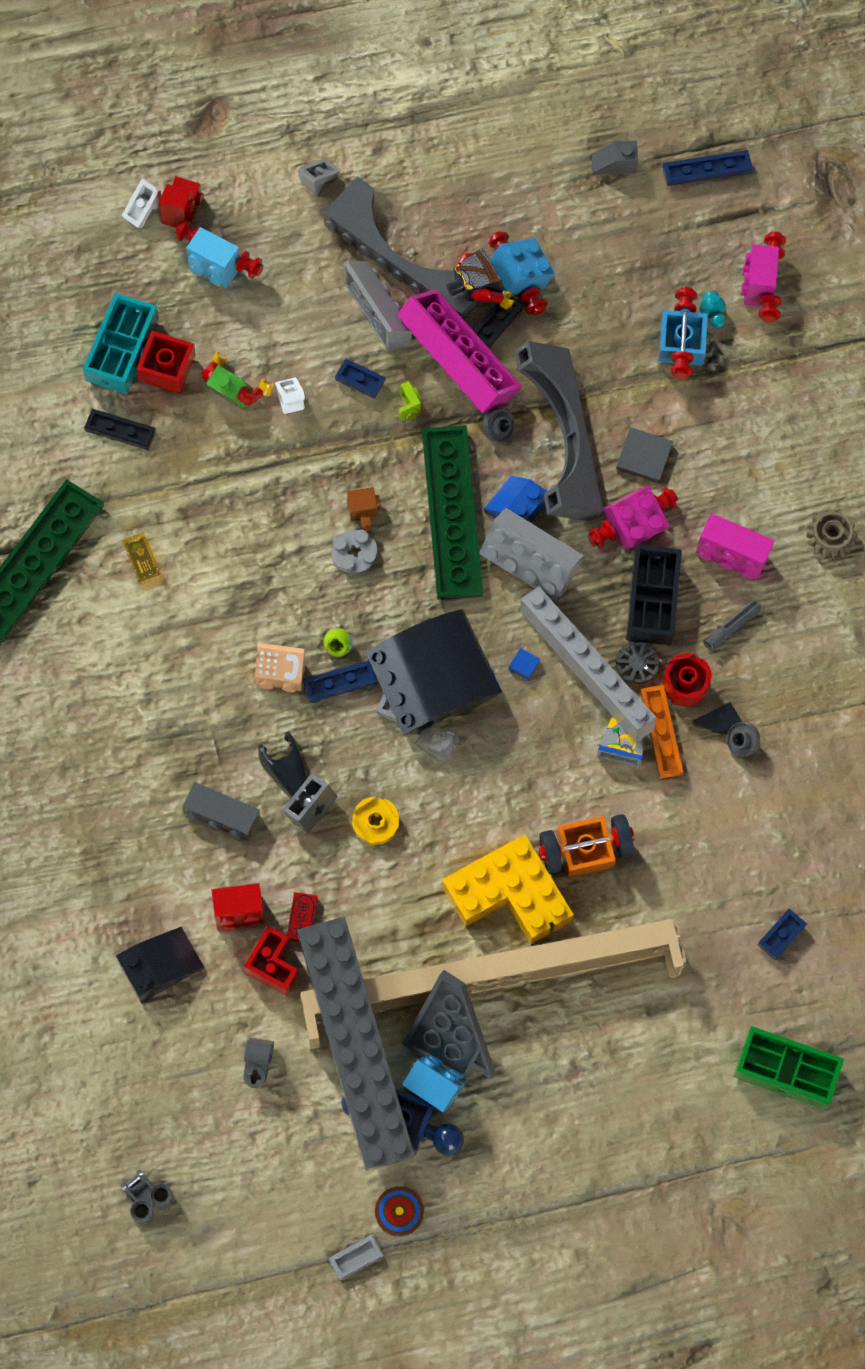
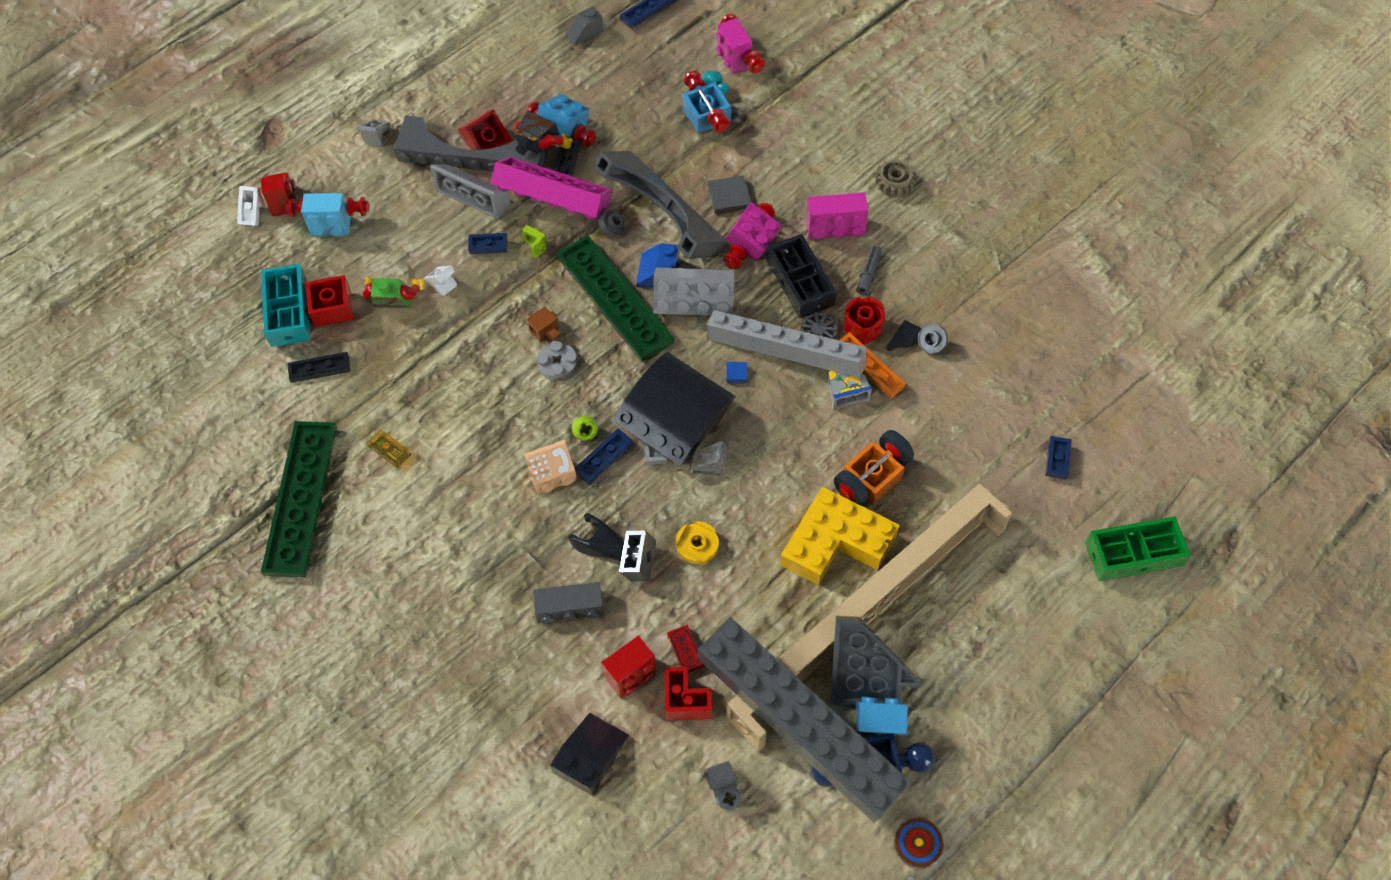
camera: 25 degrees left, 10 degrees down
none -> red slope [457,109,513,150]

